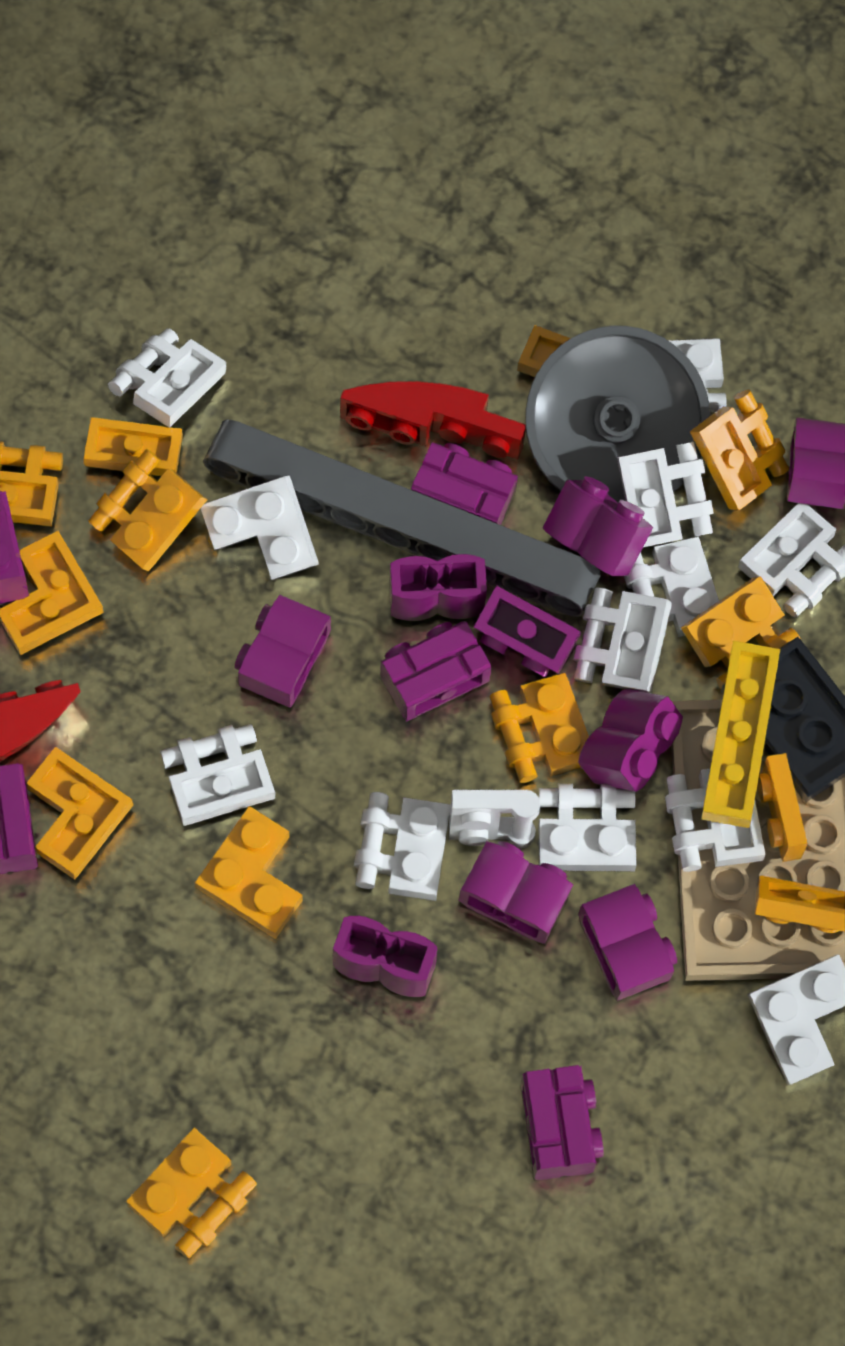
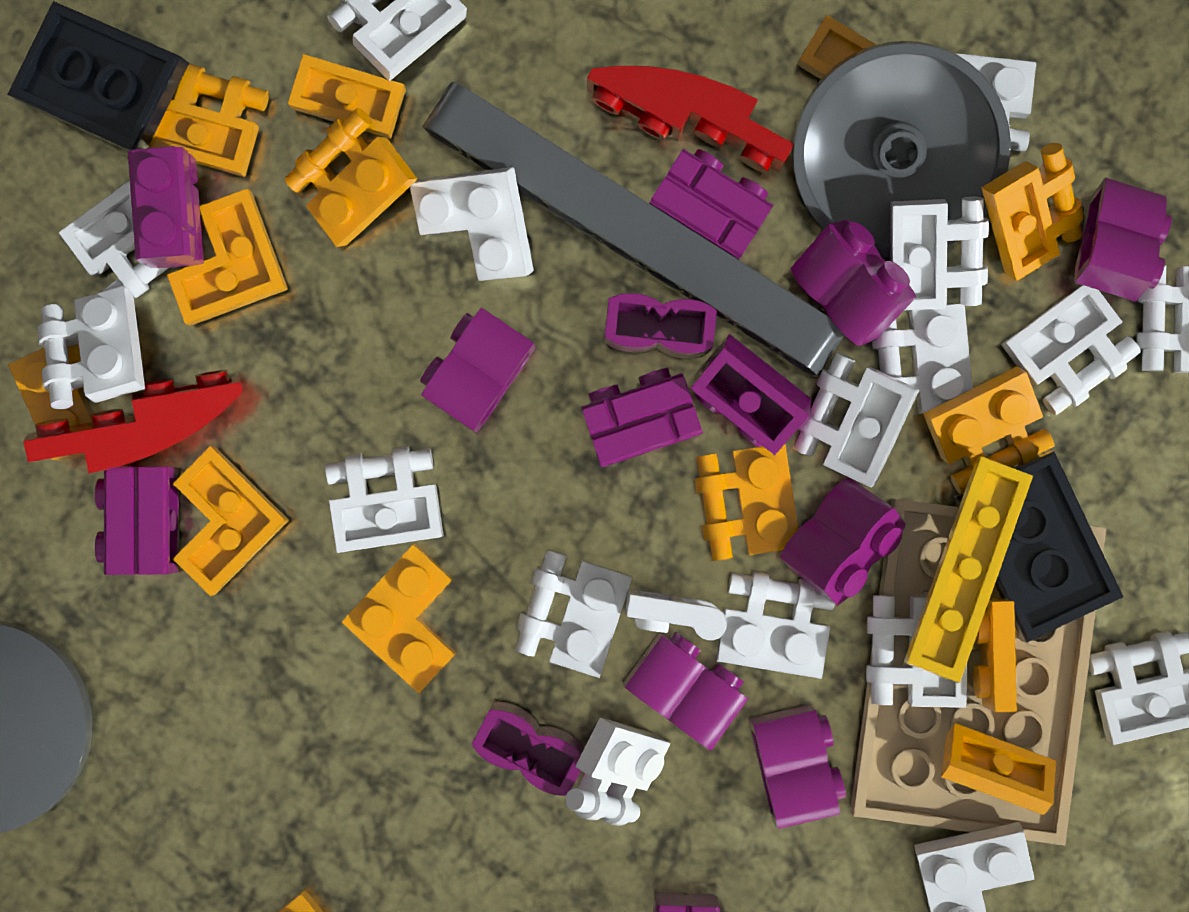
camera: 15 degrees right, 20 degrees up
none -> white plate [566,717,671,826]

